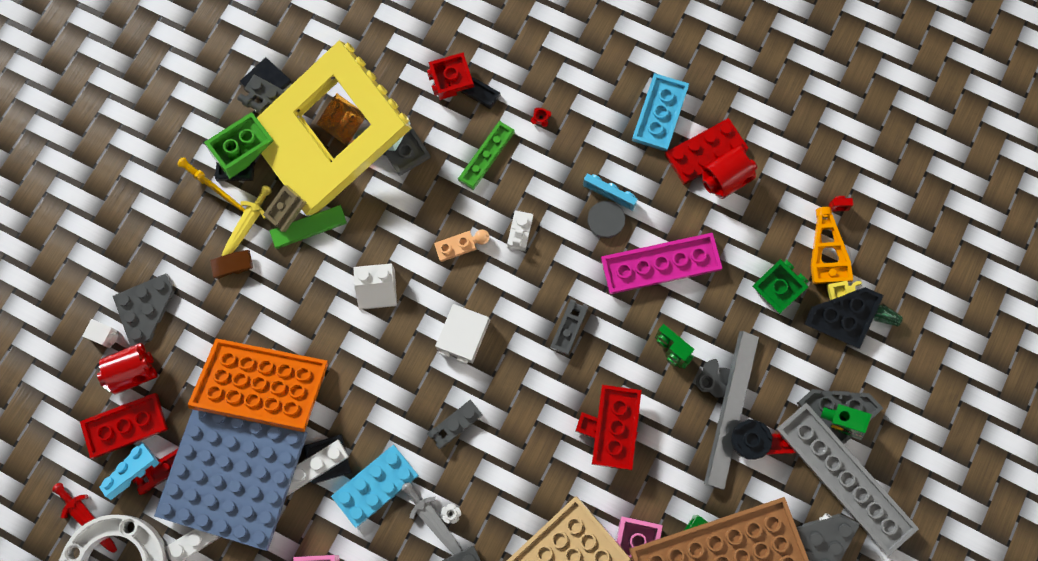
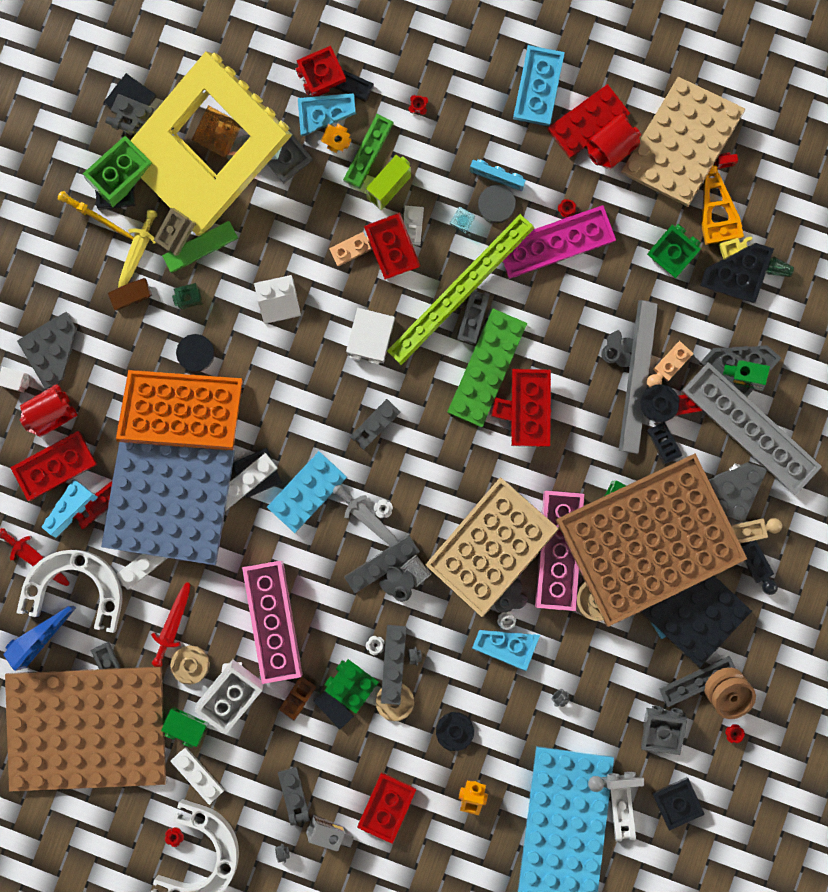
camera: 10 degrees left, 10 degrees up
green plate [655,324,695,369] -> none
none -> clear green brick [172,283,203,310]
none -> black tile [176,334,214,372]
none -> medium azure wing [298,93,356,137]
none -> light orange brick [321,124,352,153]
none -> red plate [364,212,420,280]
none -> lime brick [366,155,411,210]
none -> lime plate [387,214,535,365]
none -> bright green plate [447,308,527,428]
none -> clear light blue plate [450,207,475,234]
none -> red plate [558,199,576,218]
none -> tan plate [621,77,745,207]
none -> light nougat plate [647,341,694,388]
none -> black slope [647,422,683,465]

